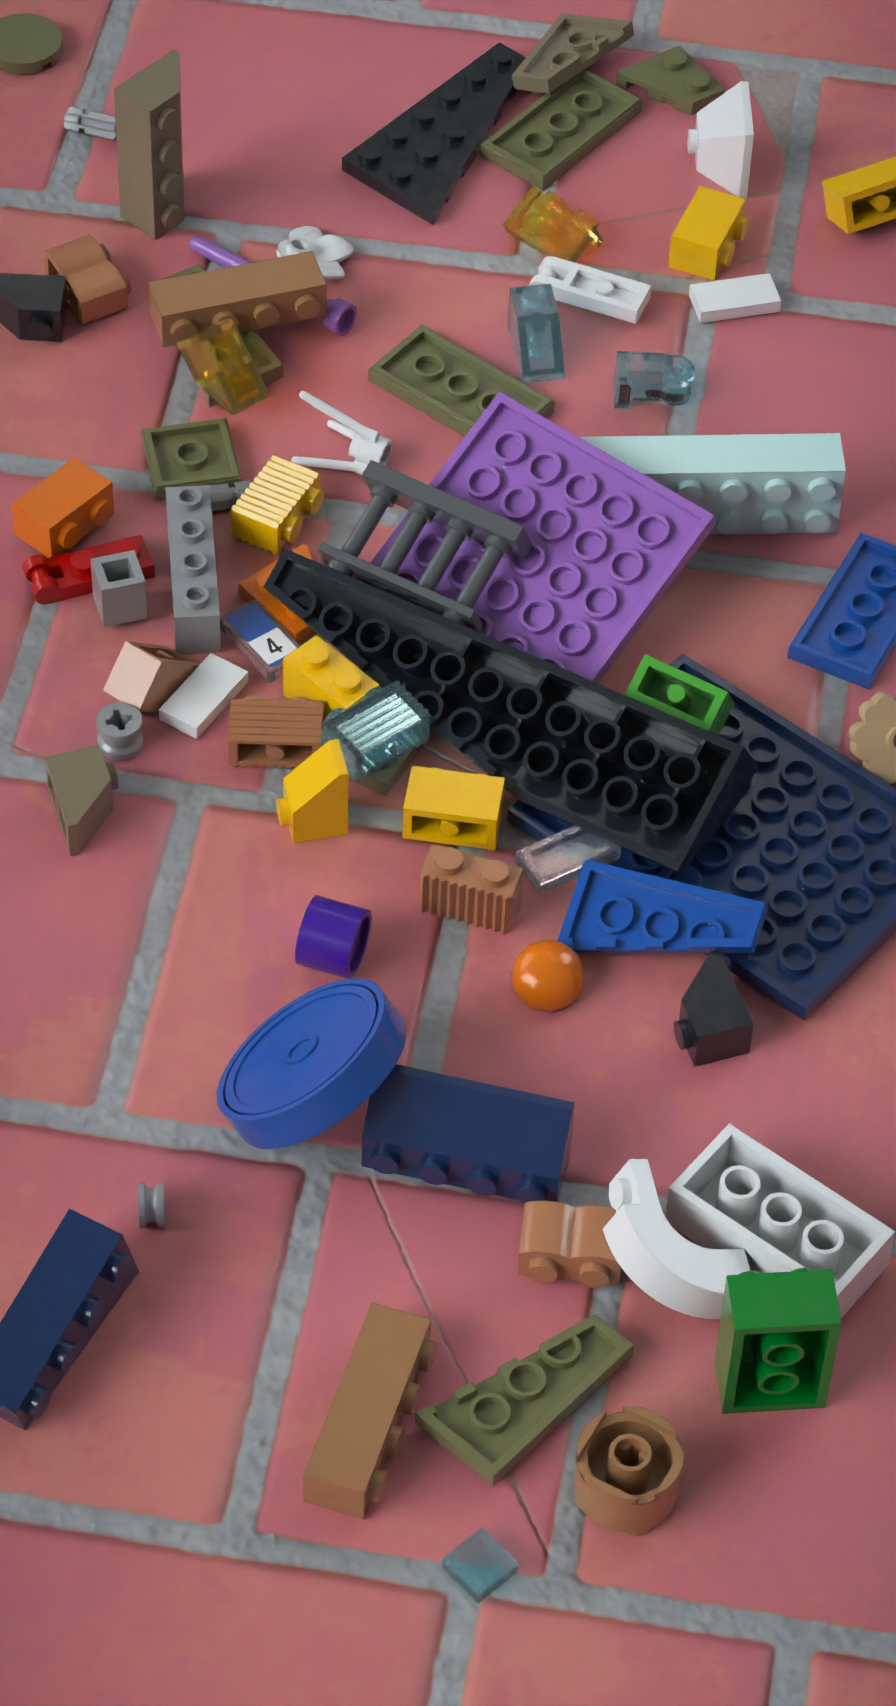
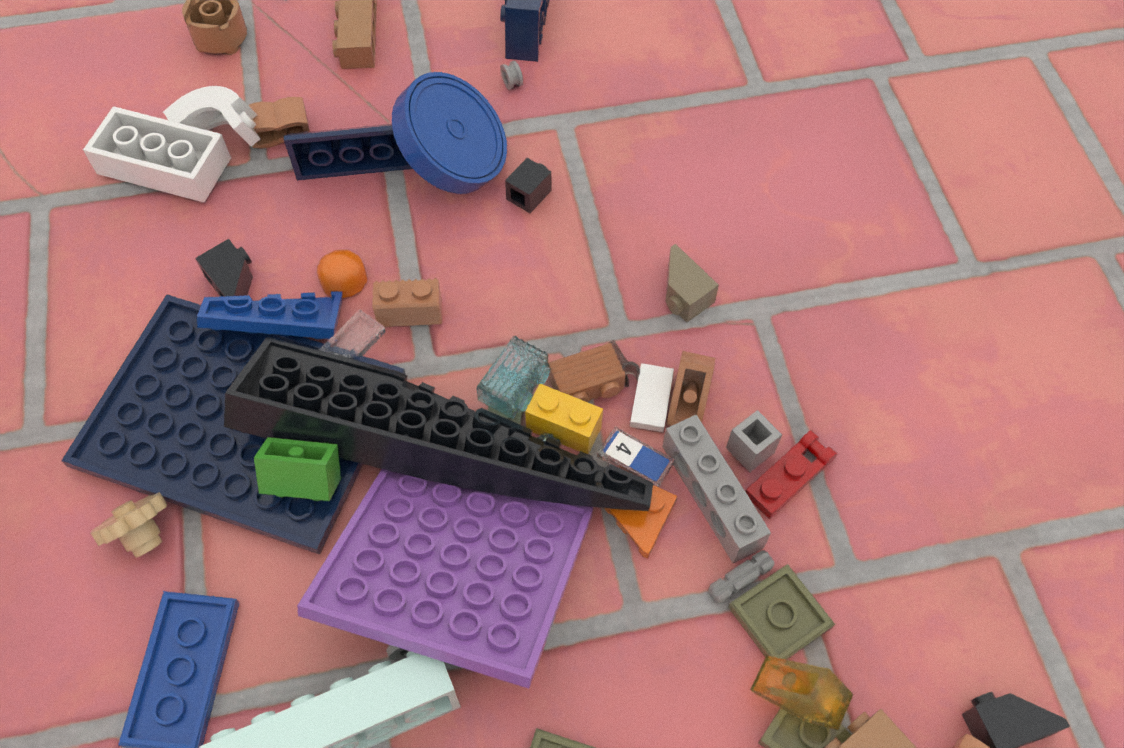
camera: 160 degrees right, 10 degrees up
orange brick [11,457,114,558] -> none
light grey wheel [96,702,143,761] -> none
yellow brick [231,455,324,555] -> none
yellow slope [276,739,349,844] -> none
white plant [291,391,393,475] -> none
dark purple piece [295,895,372,979] -> none
dark grey fence [318,460,533,633] -> none
yellow brick [402,766,505,850] -> none
olive wing [415,1314,634,1487] -> none
green brick [714,1268,841,1414] -> none
none -> black brick [505,158,552,213]
none -> clear smoke hand [609,340,640,387]

